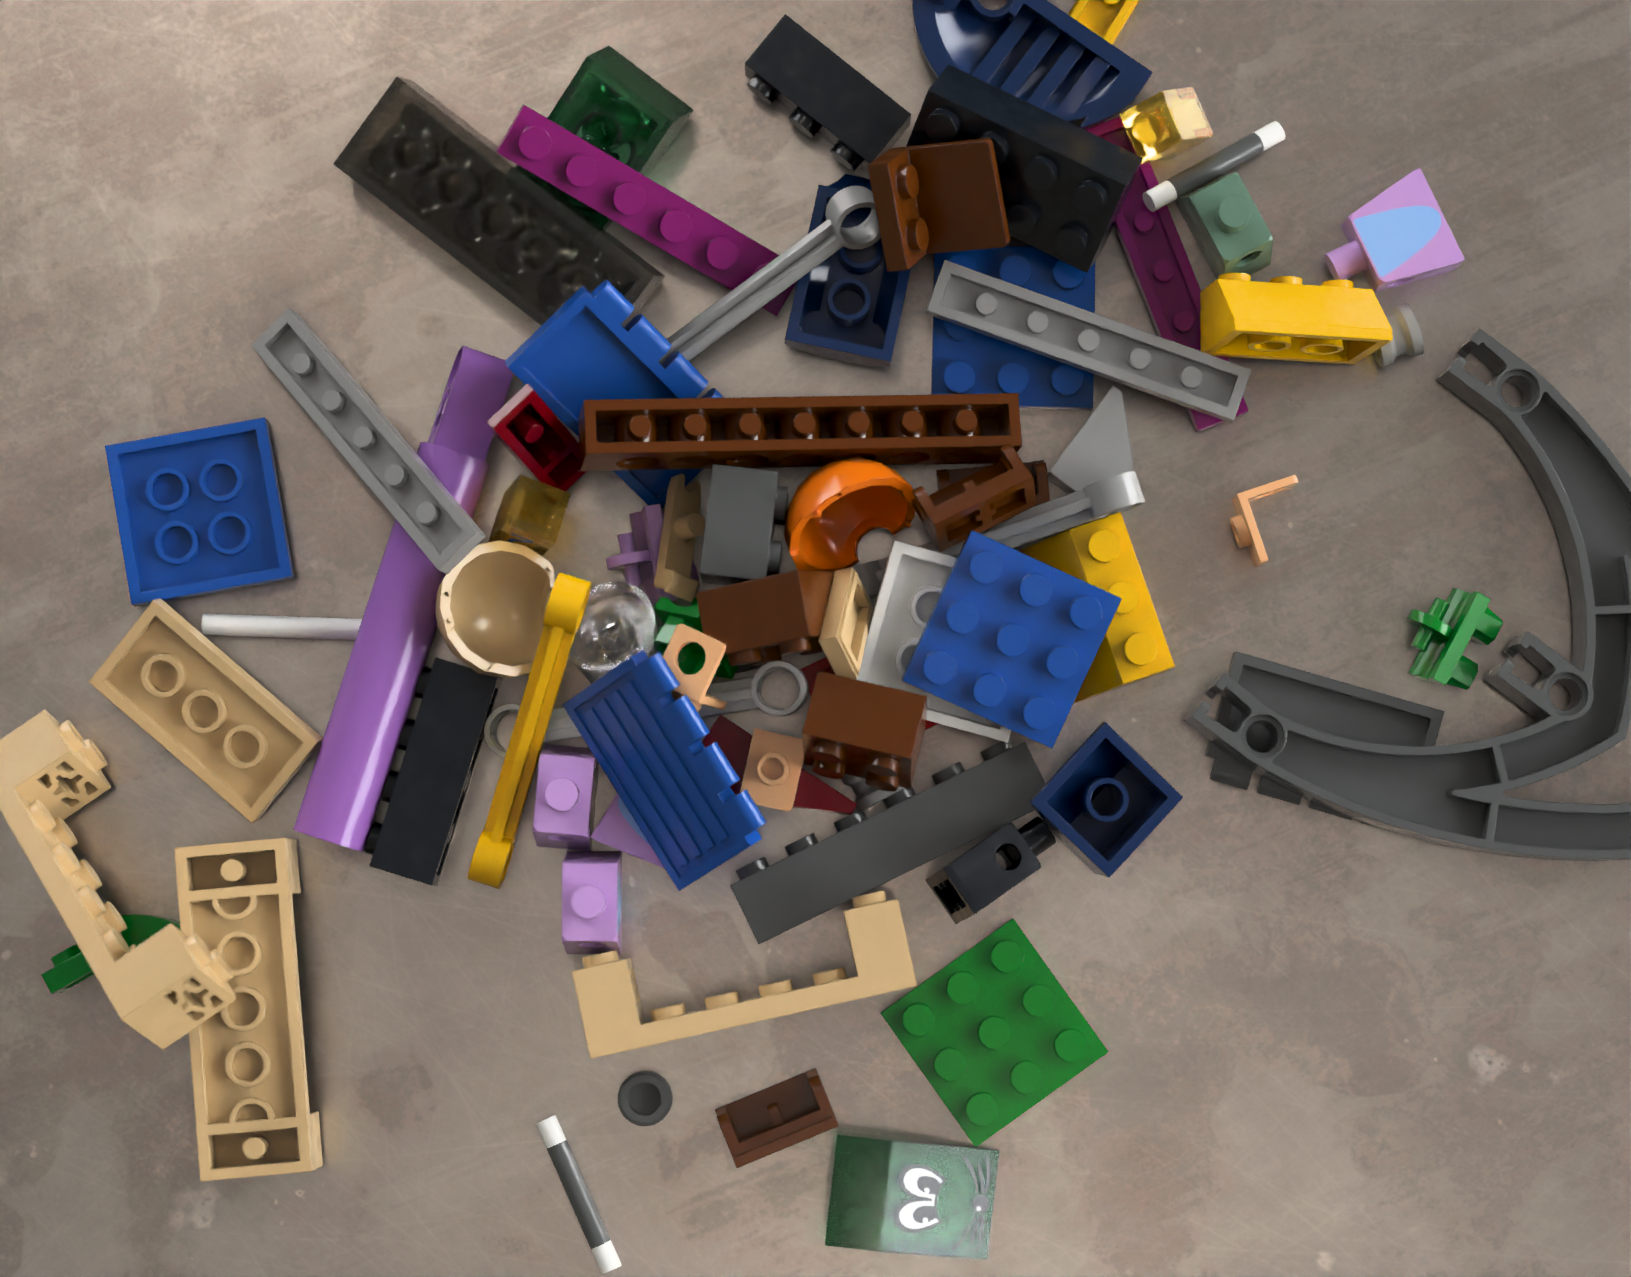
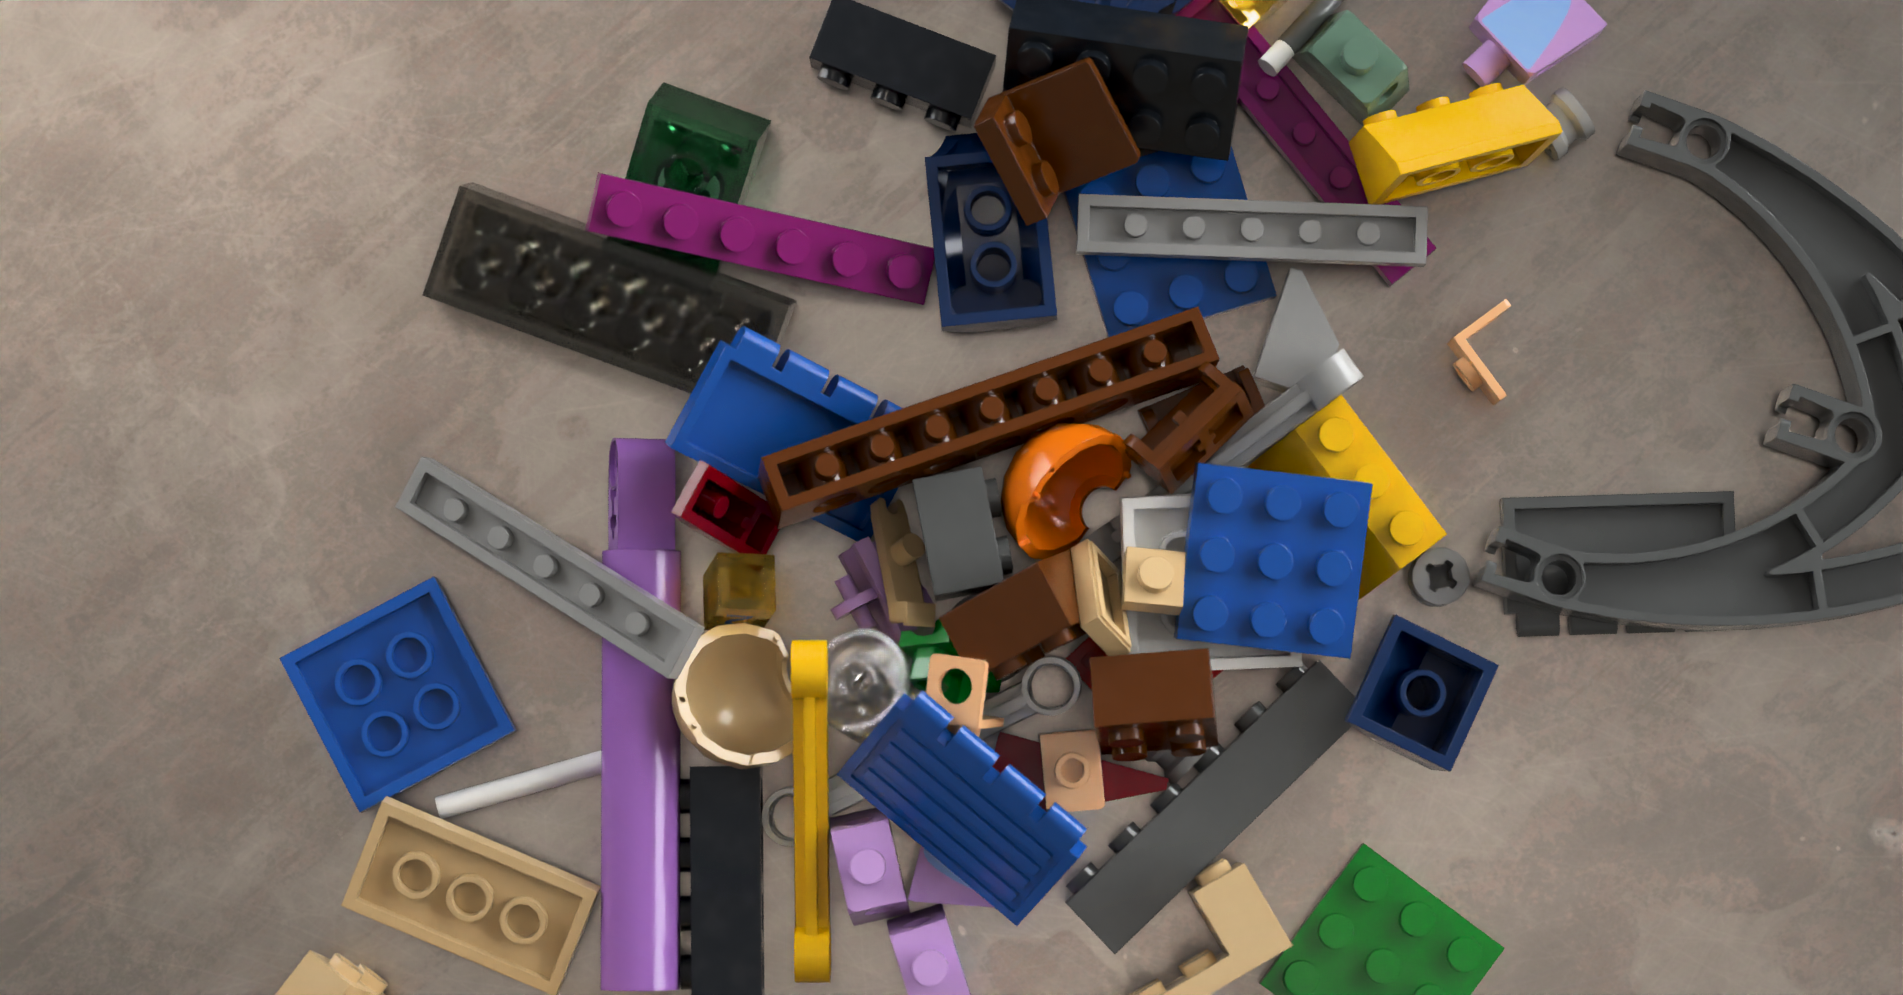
camera: 15 degrees left, 0 degrees up
light grey piece [659,186,881,364] -> none
black torso [926,817,1056,924] -> none
green hips [1407,588,1503,690] -> none
none -> tan plate [1121,546,1186,615]
none -> light grey wheel [1408,547,1470,607]

